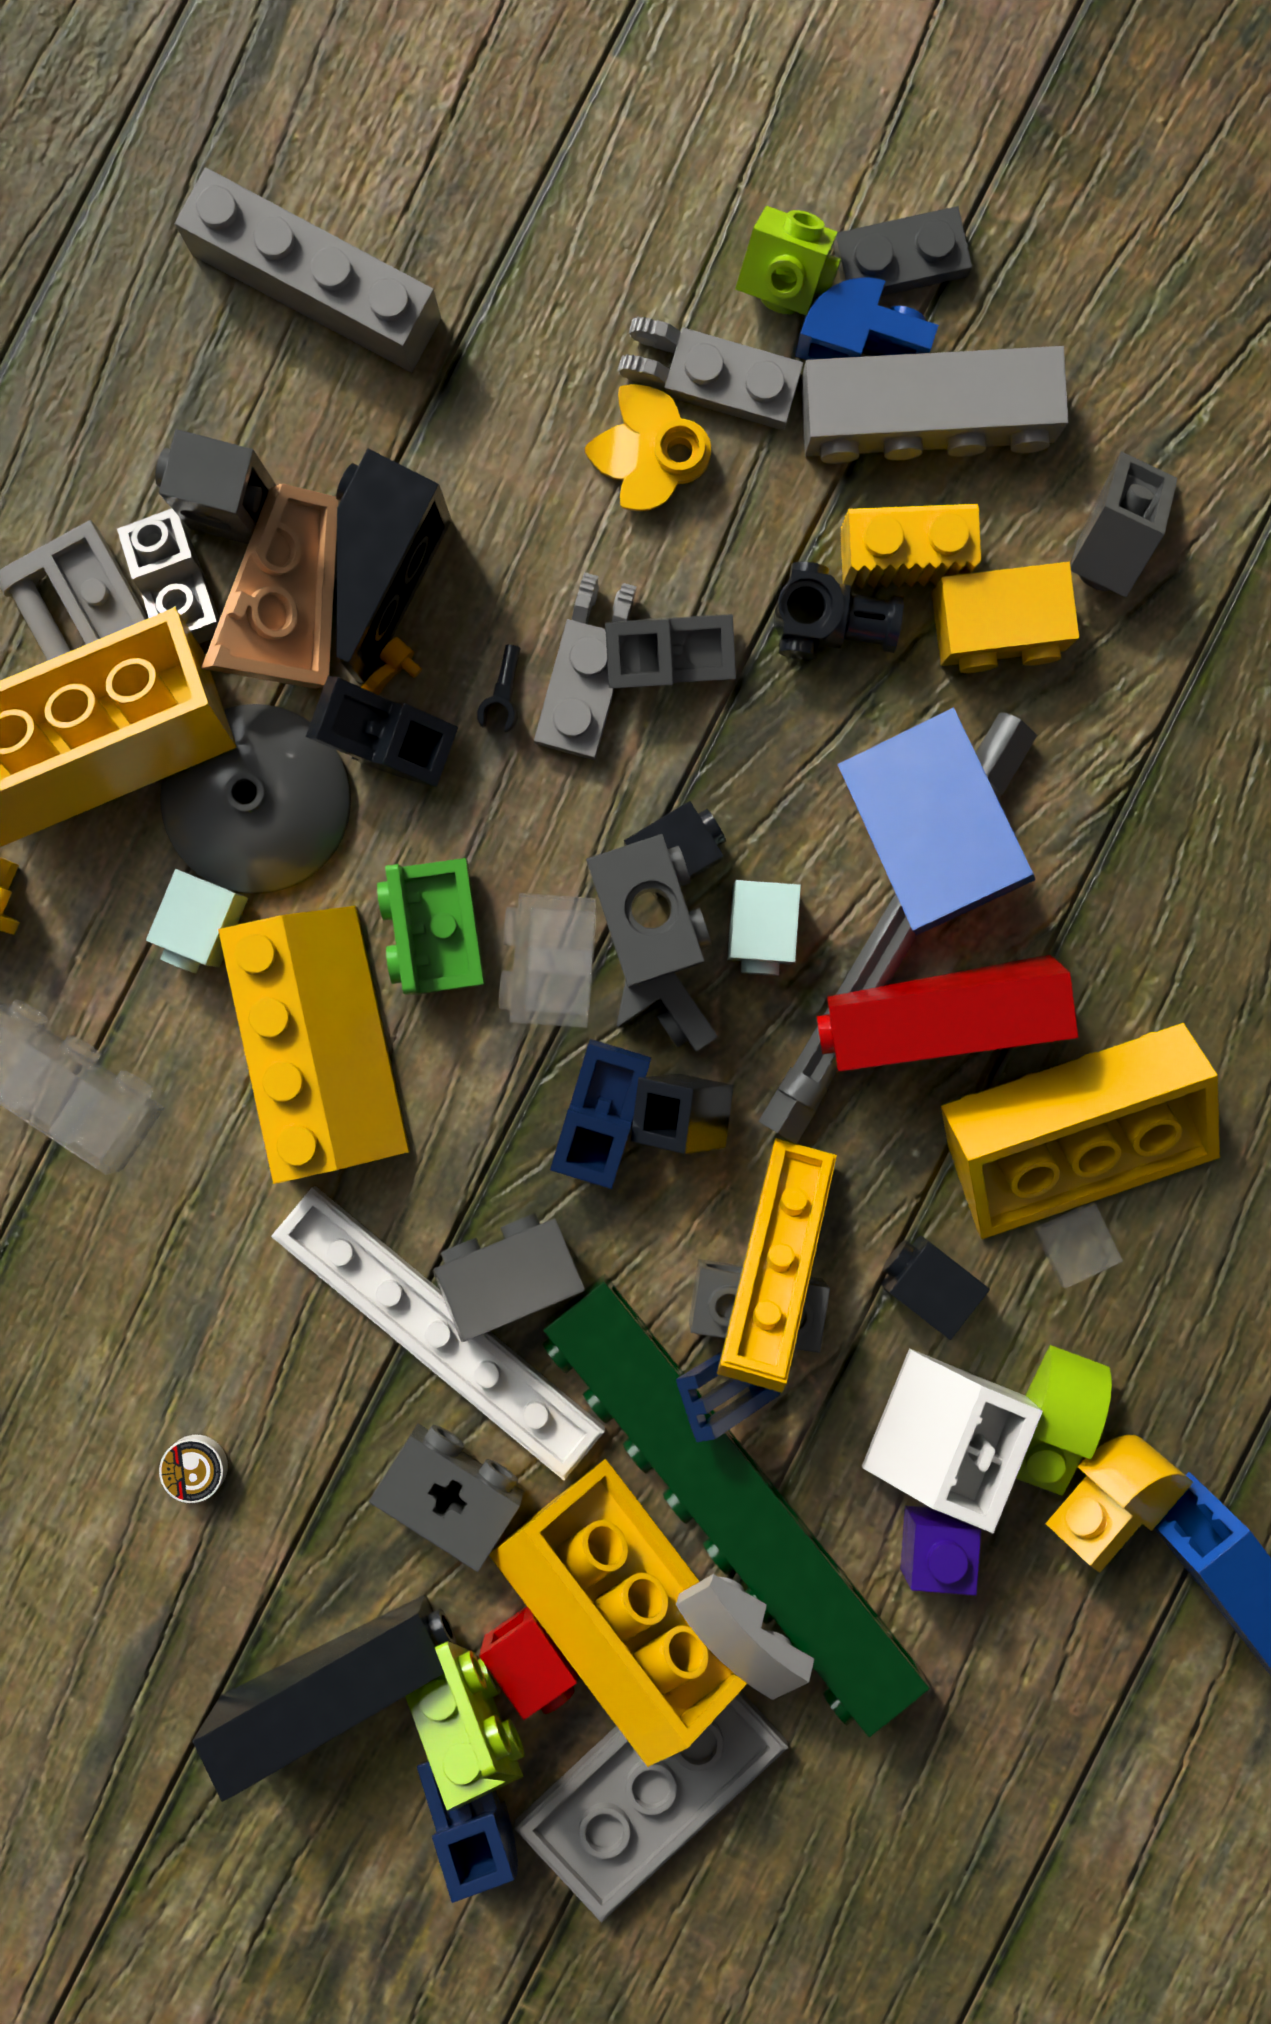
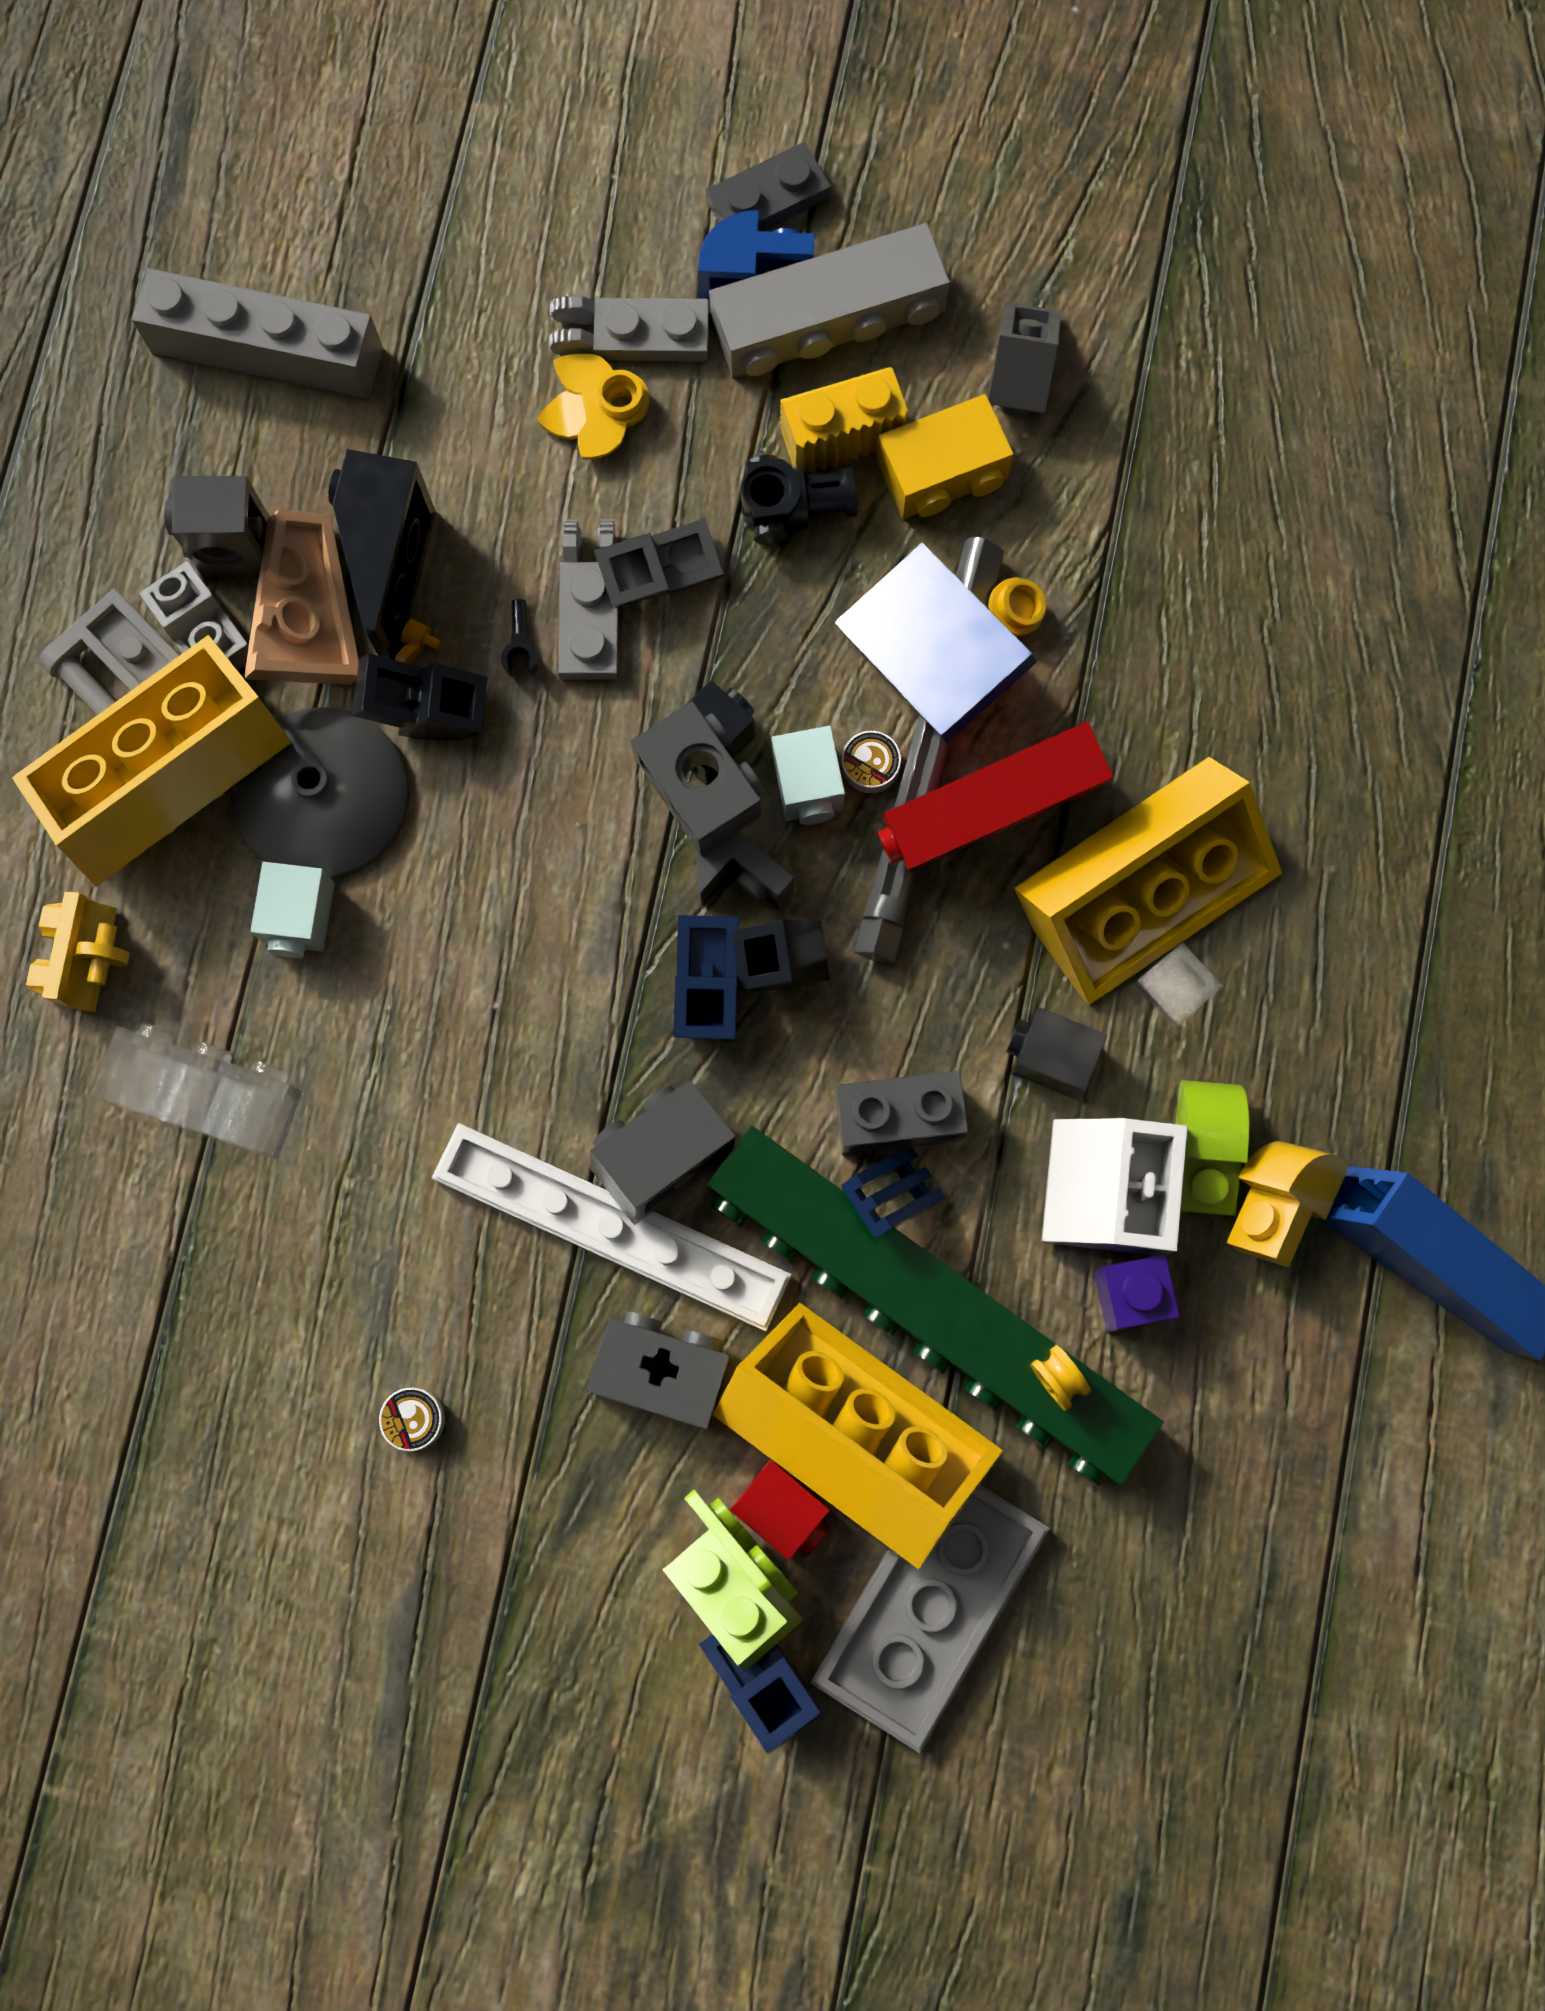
camera: 10 degrees left, 10 degrees down
black slope [192,1595,456,1802] -> none
yellow slope [218,906,410,1184] -> none
bright green bracket [377,858,486,996] -> none
clear brick [499,893,598,1028] -> none
light grey slope [676,1574,814,1700] -> none
yellow tile [717,1138,837,1393] -> none
lime brick [735,205,841,316] -> none
none -> tile [841,731,901,793]
none -> yellow plate [988,577,1046,637]
none -> yellow bush [1030,1345,1092,1411]

